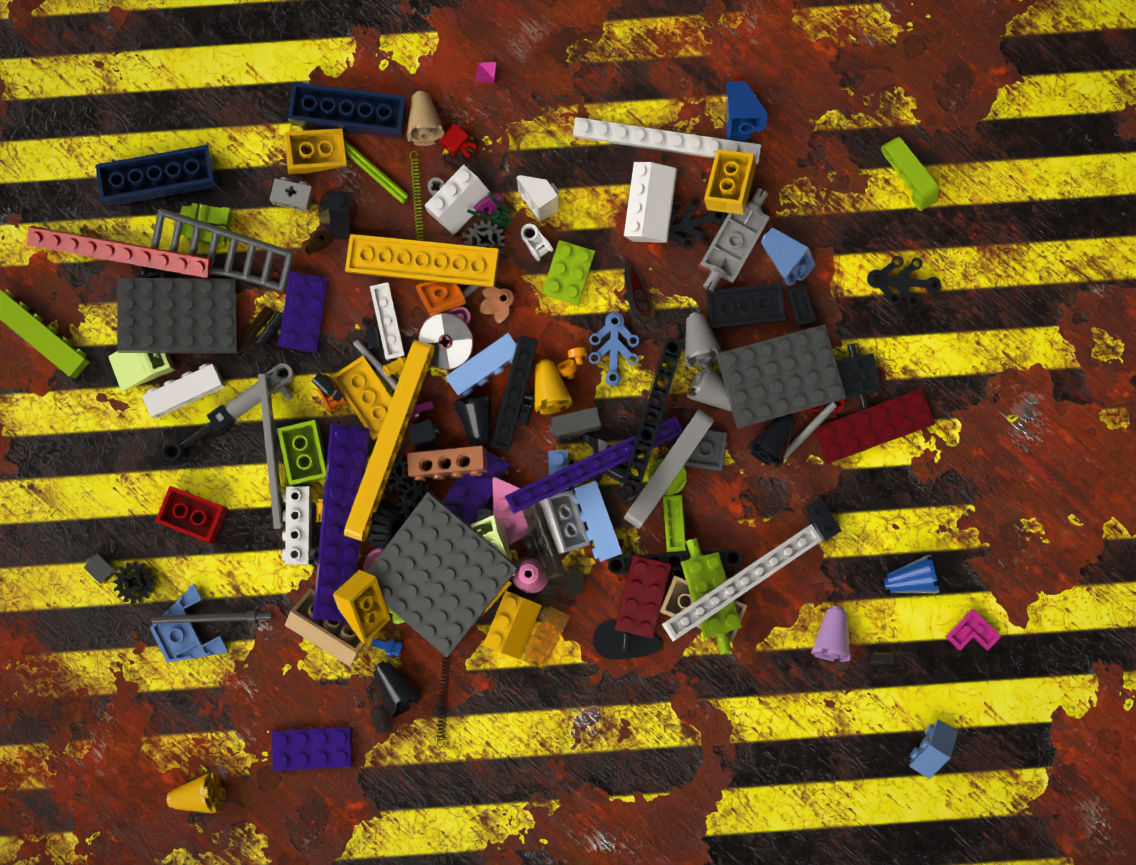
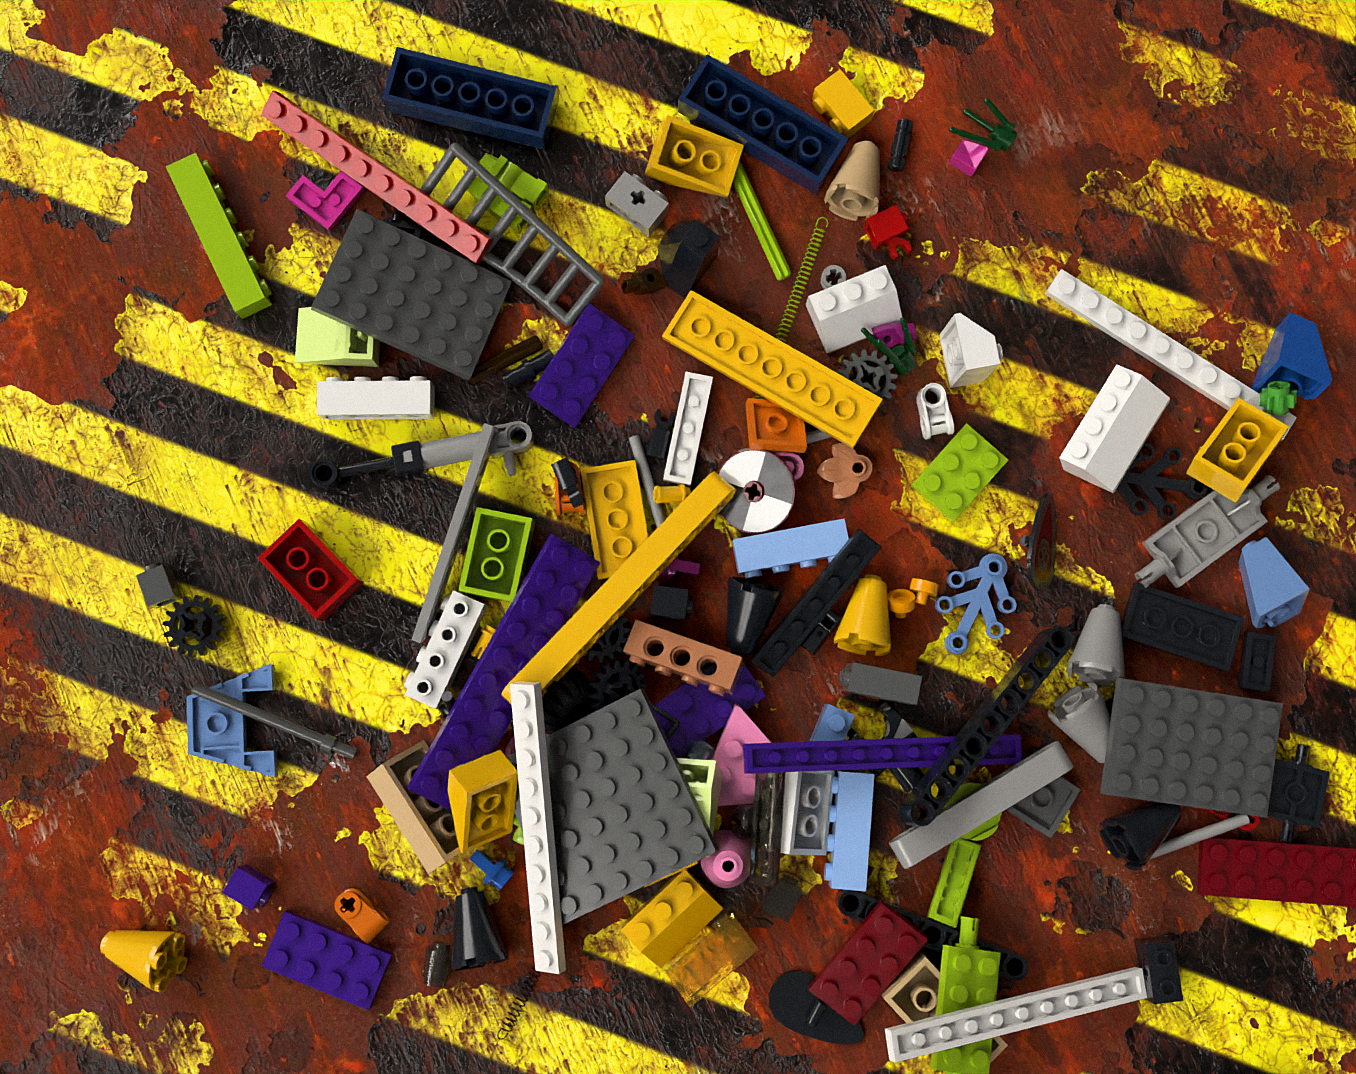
camera: 20 degrees right, 0 degrees up
none -> dark purple brick [222,864,275,911]
none -> dark pink plate [286,171,365,232]
none -> orange piece [334,888,390,943]
none -> white plate [510,682,566,974]
none -> yellow brick [812,69,875,138]
none -> black axle [888,118,913,173]
none -> dark green plant [949,98,1018,152]
none -> bright green gear [1259,381,1297,415]

